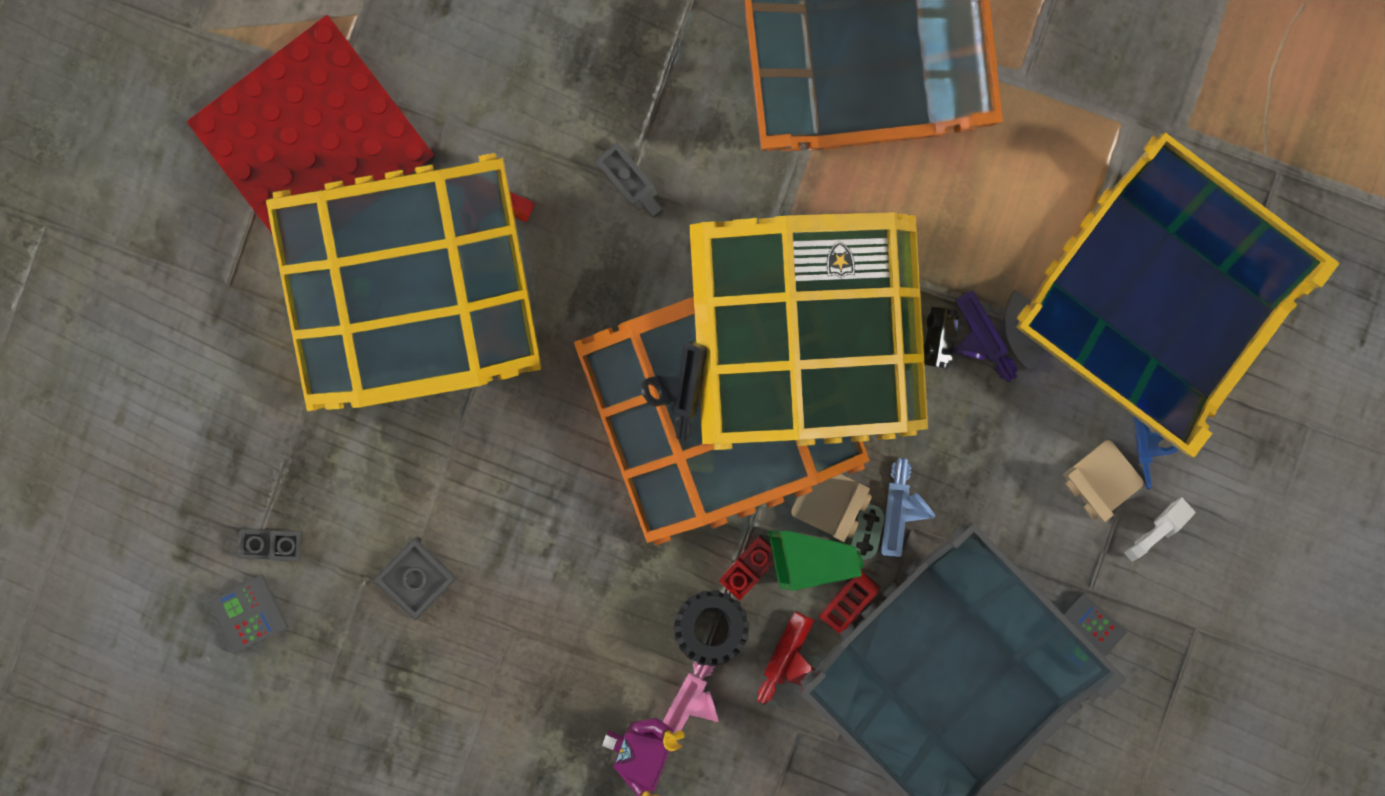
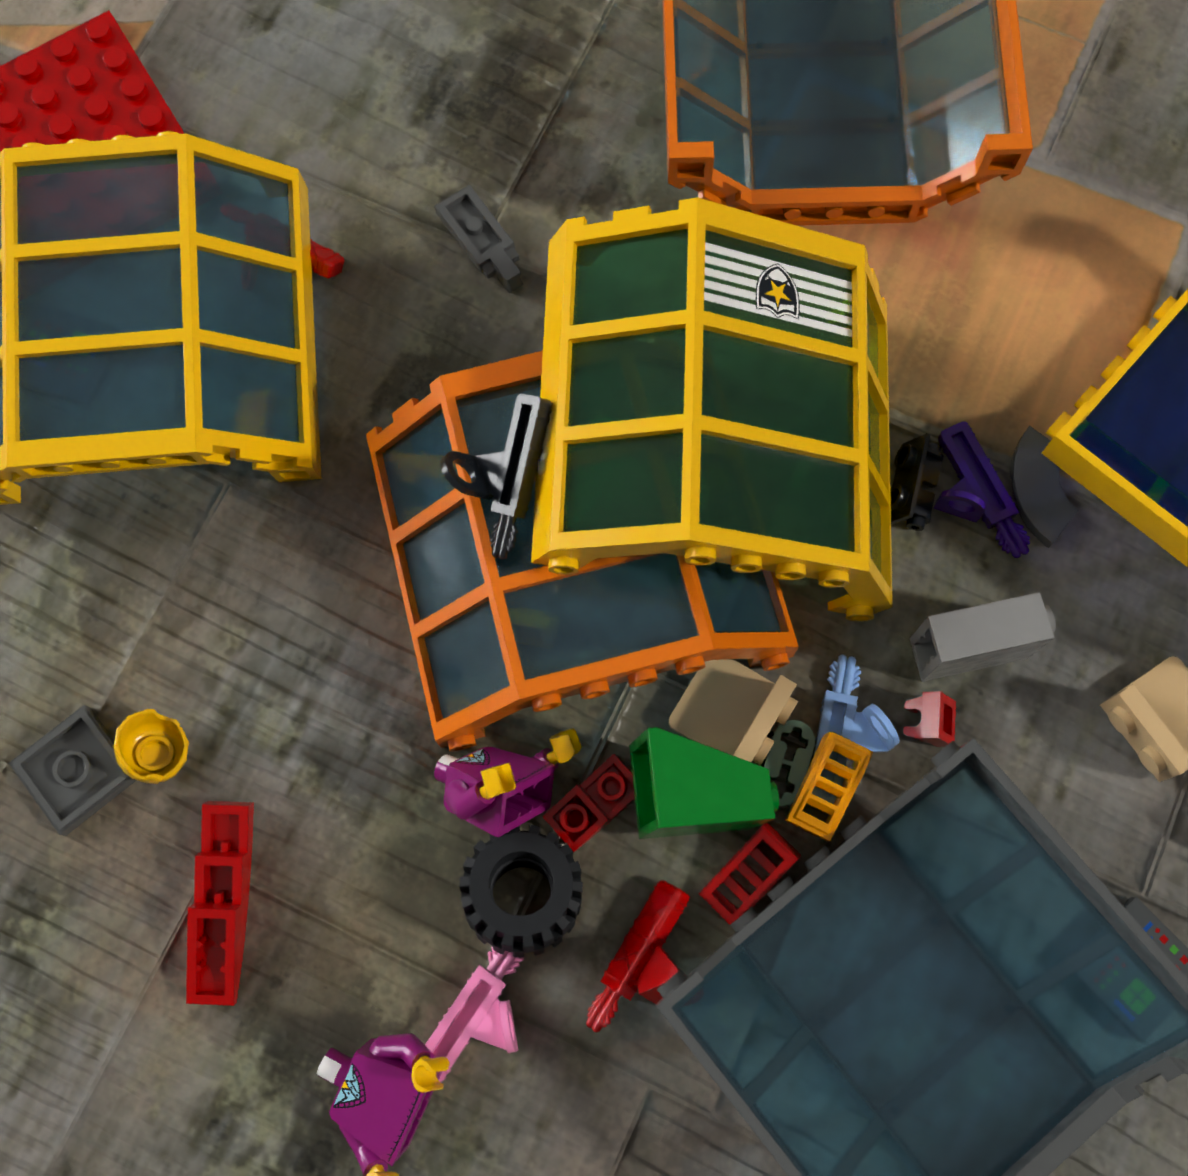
camera: 10 degrees right, 15 degrees down
none -> yellow hair [114,709,189,784]
none -> red slope [186,801,254,1006]
none -> magenta torso [434,728,582,838]
none -> light orange slope [785,732,873,842]
none -> red tile [903,691,956,747]
none -> light grey brick [909,592,1056,682]

